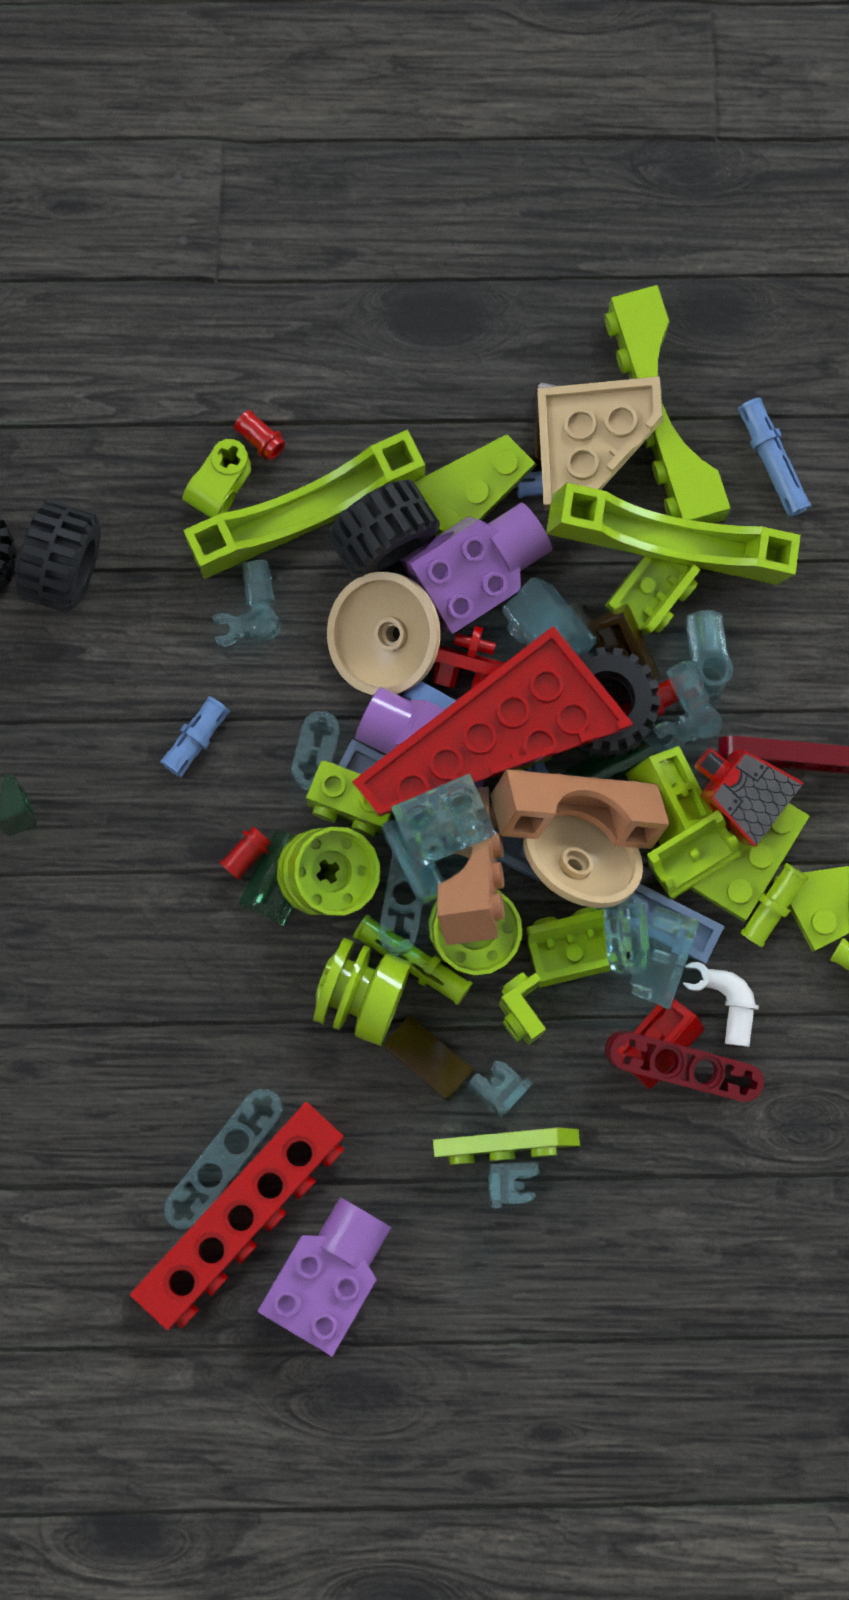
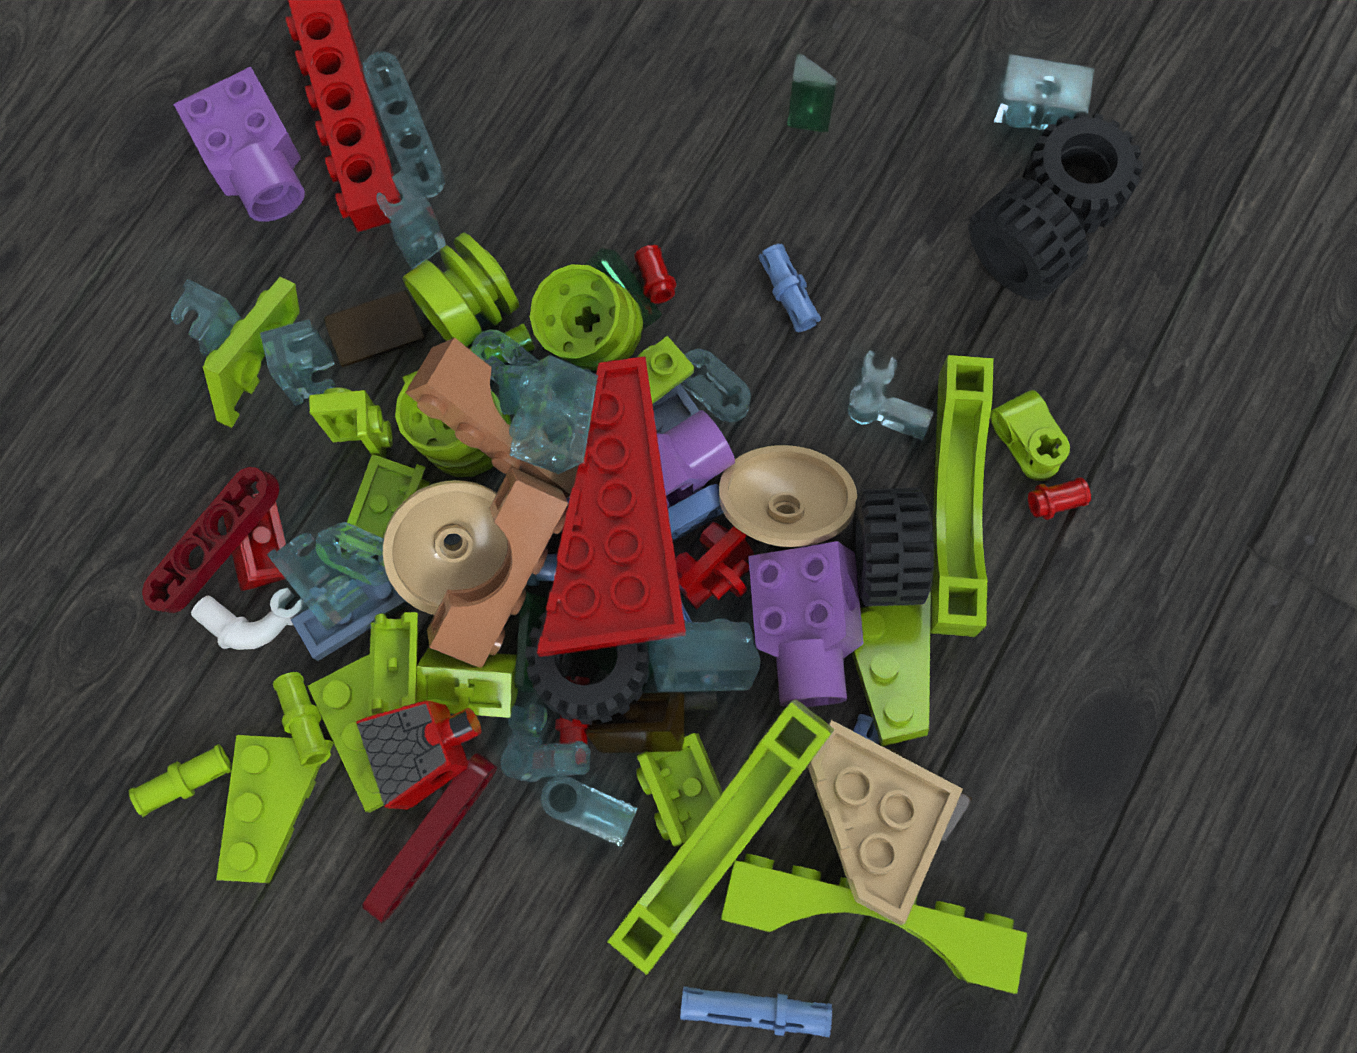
camera: 125 degrees right, 5 degrees down
none -> clear light blue hinge [376,171,446,270]

